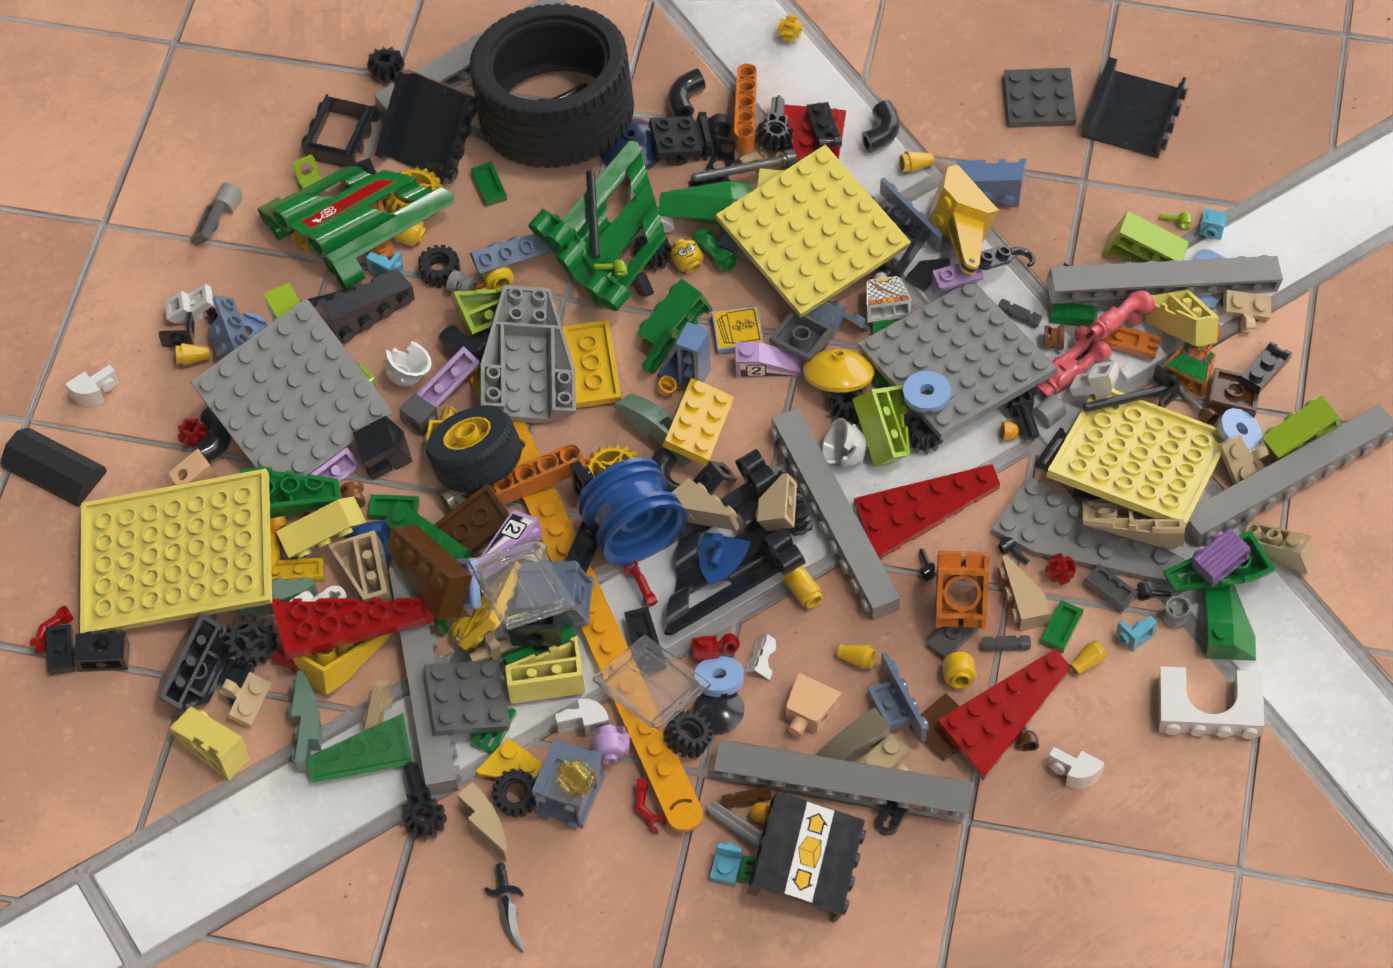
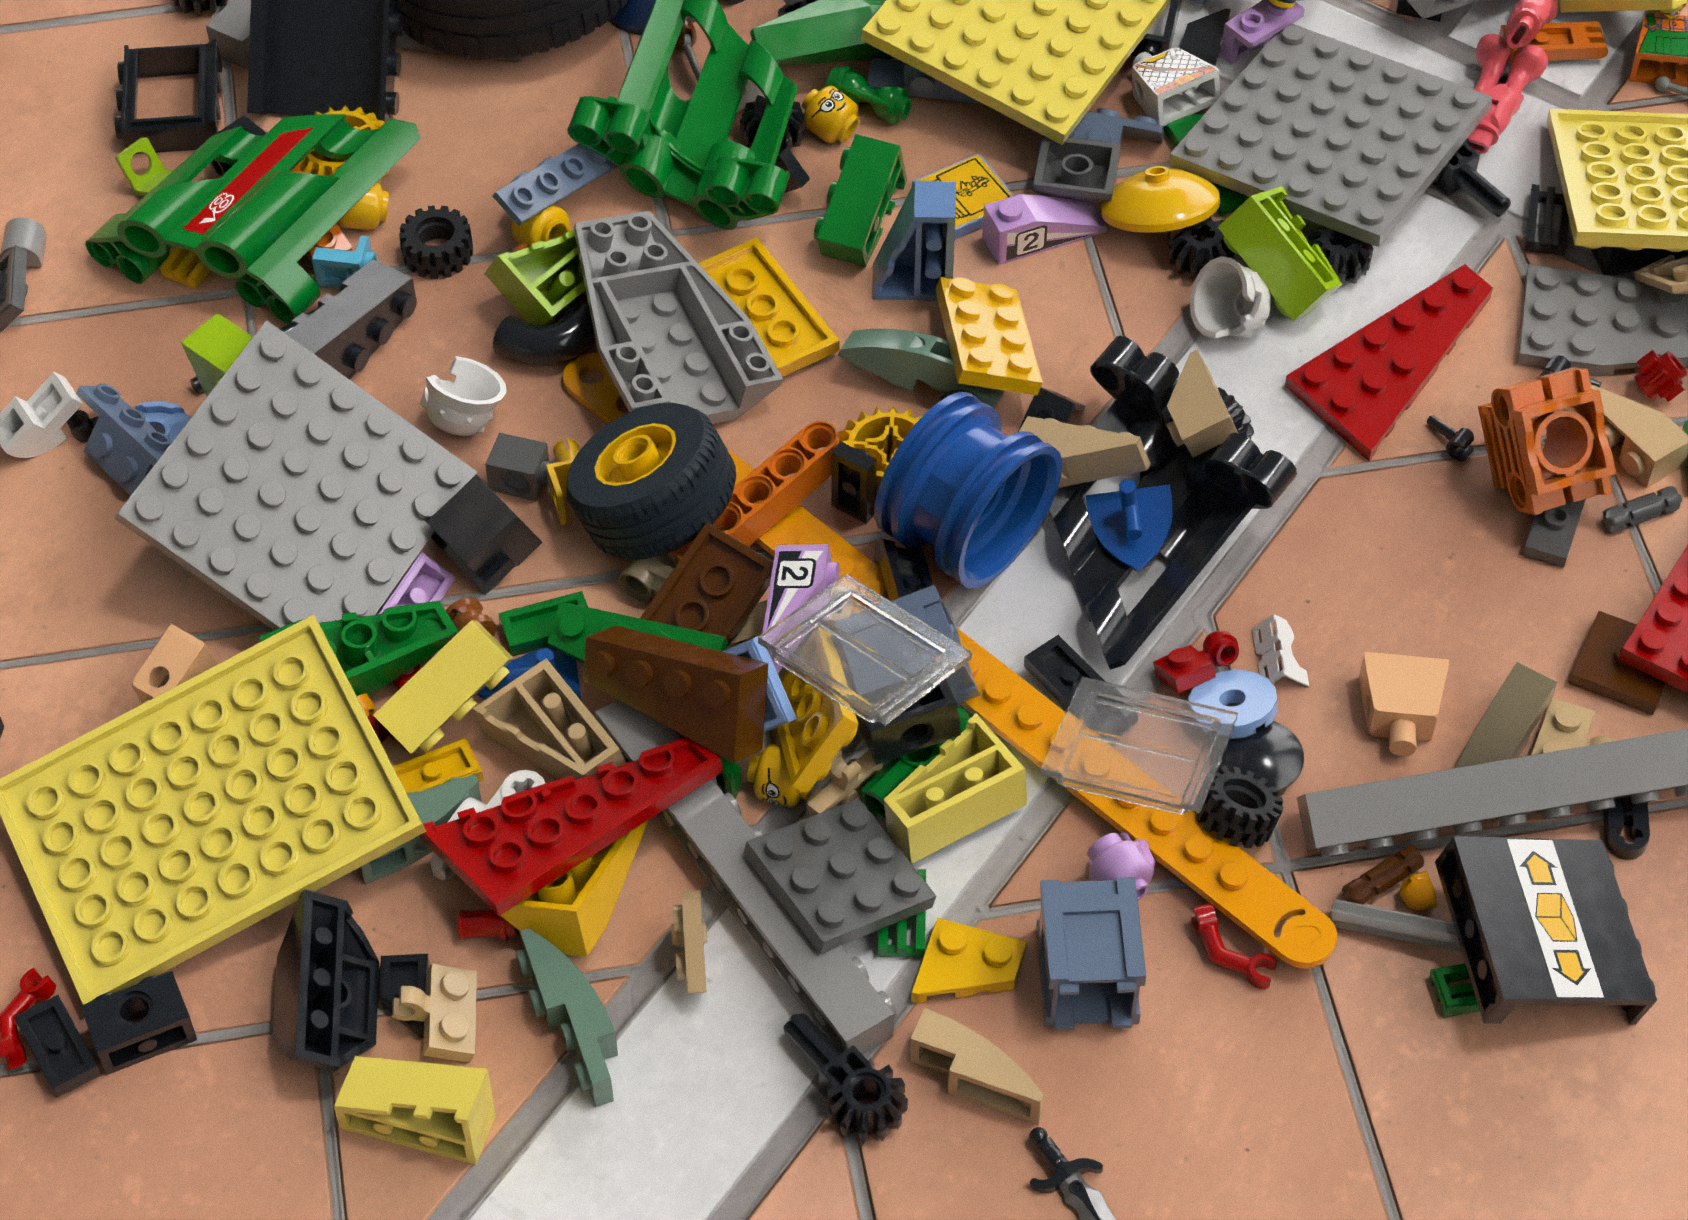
camera: 25 degrees left, 5 degrees down
black bracket [159,312,195,347] -> none
yellow cone [175,343,210,366] -> none
red gear [177,418,207,448] -> none
black cylinder [194,407,232,464] -> none
black gear [222,615,278,668] -> none
green wing [307,713,413,783] -> none
lavender slope [416,346,480,407] -> none
light grey wheel [446,270,477,293] -> none
green tile [471,162,507,207] -> none
black tyre [491,768,536,817] -> none
white brick [555,699,610,737] -> none
clear yellow head [557,758,596,797] -> none
black bar [586,171,600,259] -> none
lime hand [594,259,628,276] -> none
red arm [623,560,658,608] -> none
green tile [642,330,679,374] -> none
light orange hinge [657,376,677,396] -> none
medium azure bracket [710,843,742,887] -> none
light grey brick [769,408,900,621] -> none
yellow head [783,565,823,609] -> none
yellow cone [837,644,876,670] -> none
sand blue bracket [868,652,929,743] -> none
light blue tile [903,371,951,413] -> none
yellow head [942,651,976,689] -> none
dark grey axle [998,299,1042,328] -> none
light orange hinge [1000,421,1019,441] -> none
light grey brick [1032,395,1066,428] -> none
dark orange wheel [1044,325,1065,349] -> none
green tile [1049,303,1098,327] -> none
white brick [1069,361,1119,400] -> none
black bar [1083,384,1171,412] -> none
black bracket [1153,365,1181,408] -> none

